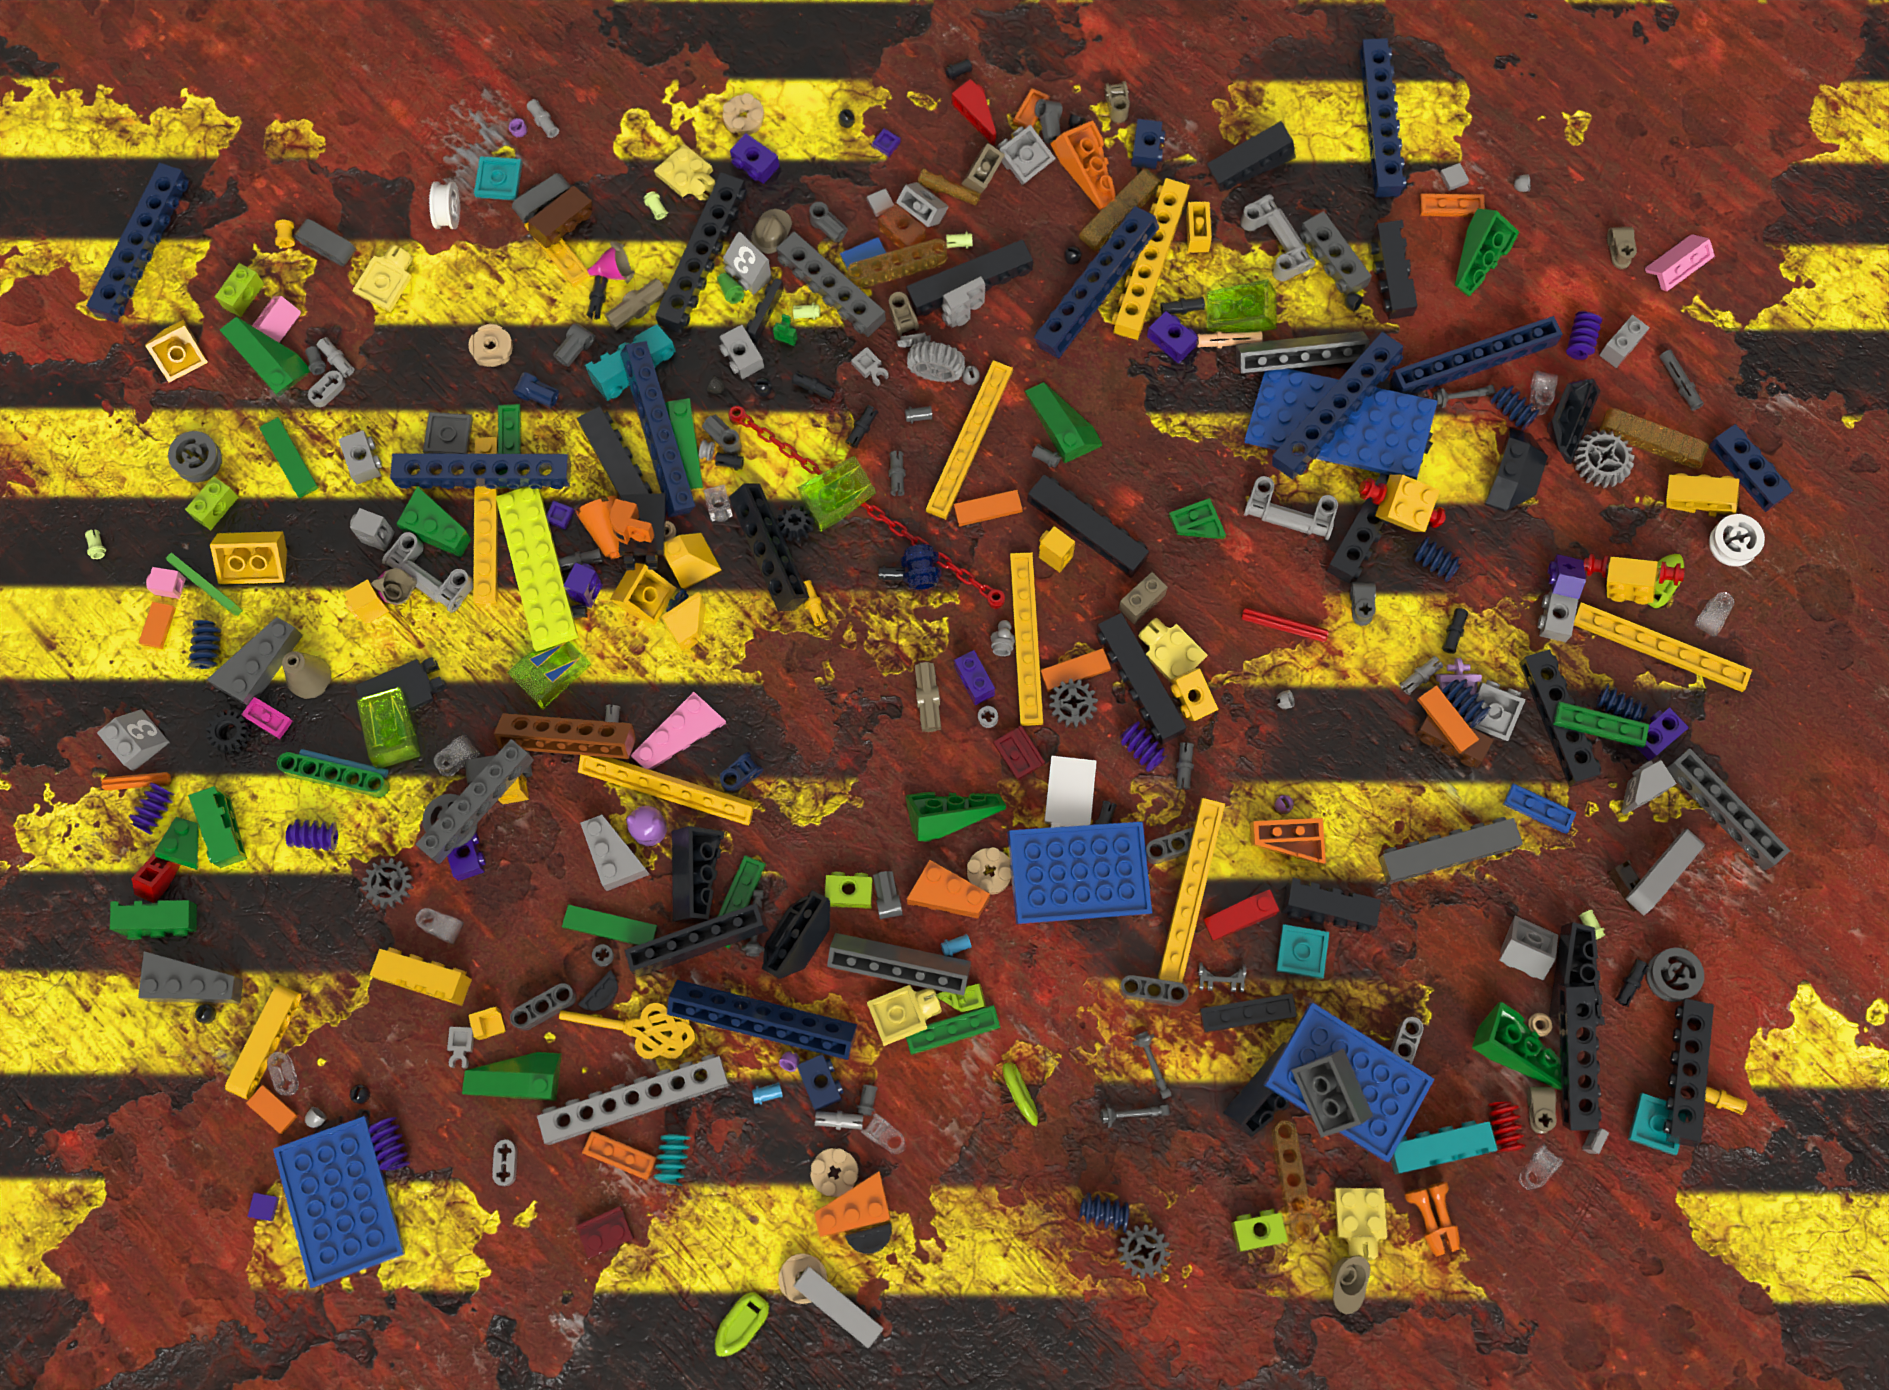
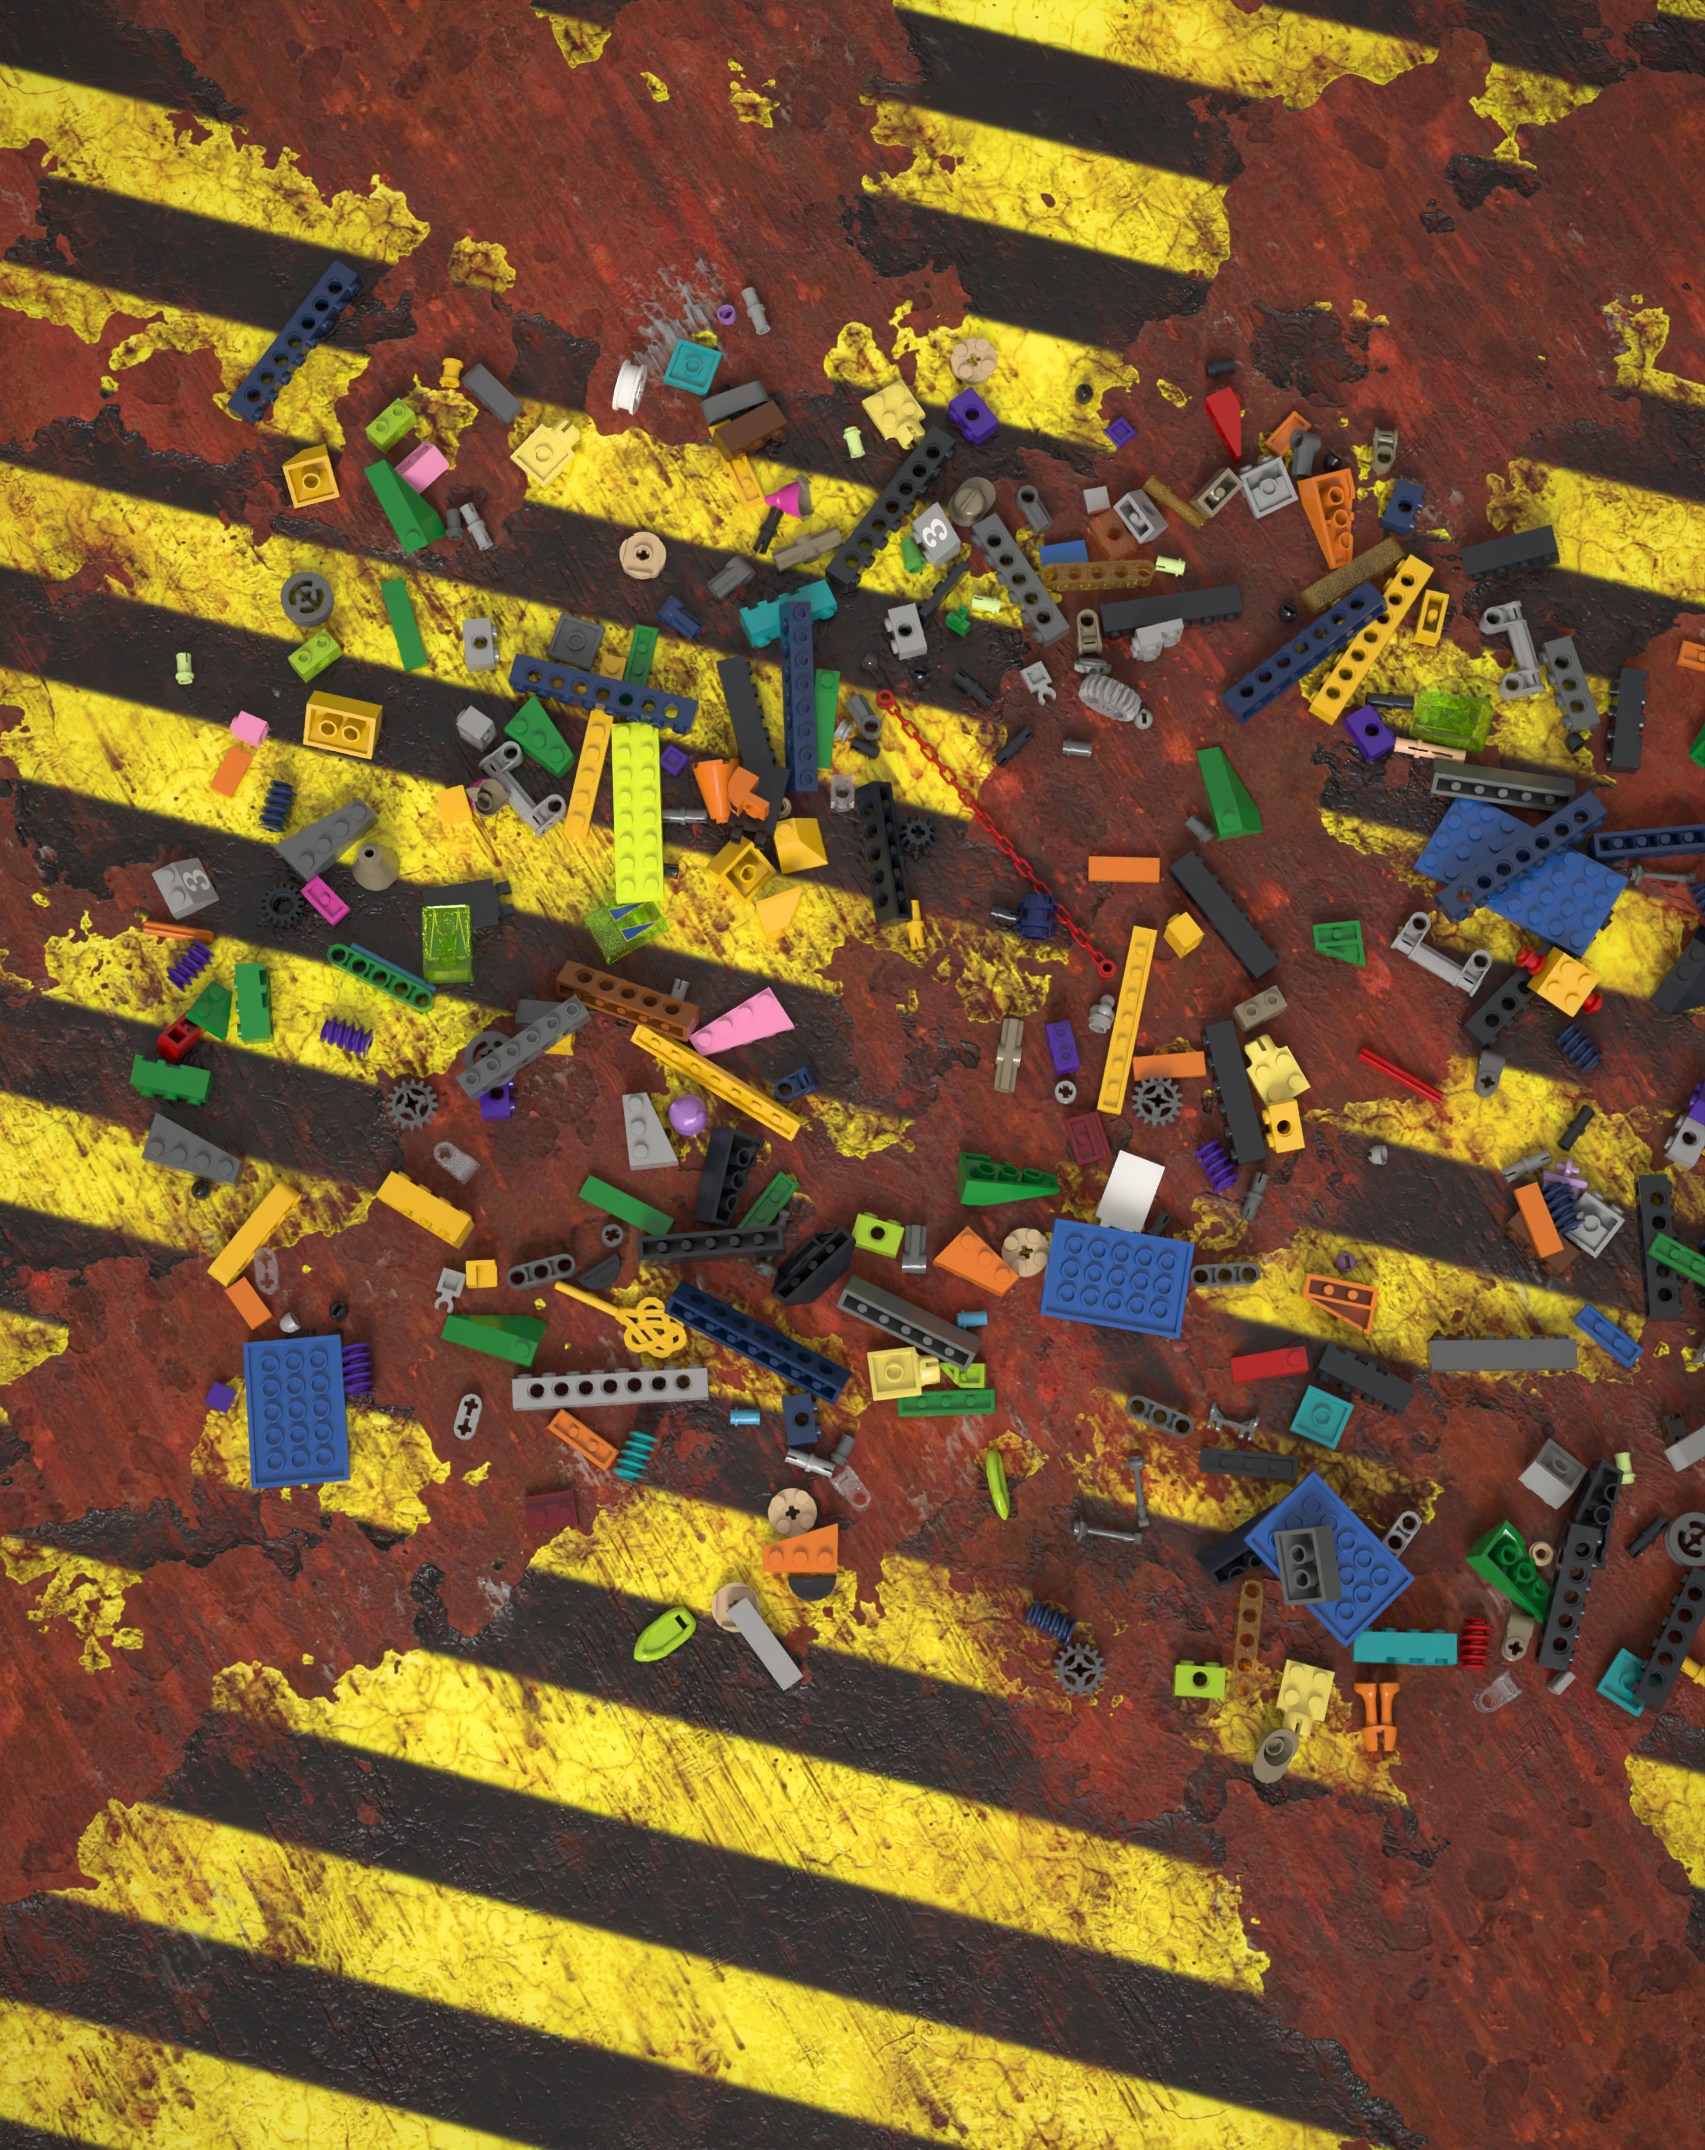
camera: 10 degrees right, 5 degrees up
bright green tile [166,553,243,616] -> none
light grey beam [308,371,346,407] -> none
clear piece [434,735,480,776] -> none
dark purple brick [564,563,603,608] -> none
plant [666,588,689,612] -> none
medium lavender hinge [779,1051,800,1072] -> none
clear neon green slope [797,456,876,531] -> none
dark grey pin [888,451,906,496] -> none
yellow plate [926,361,1013,520] -> none
yellow plate [1158,798,1225,983] -> none
dark blue brick [1359,38,1406,197] -> none

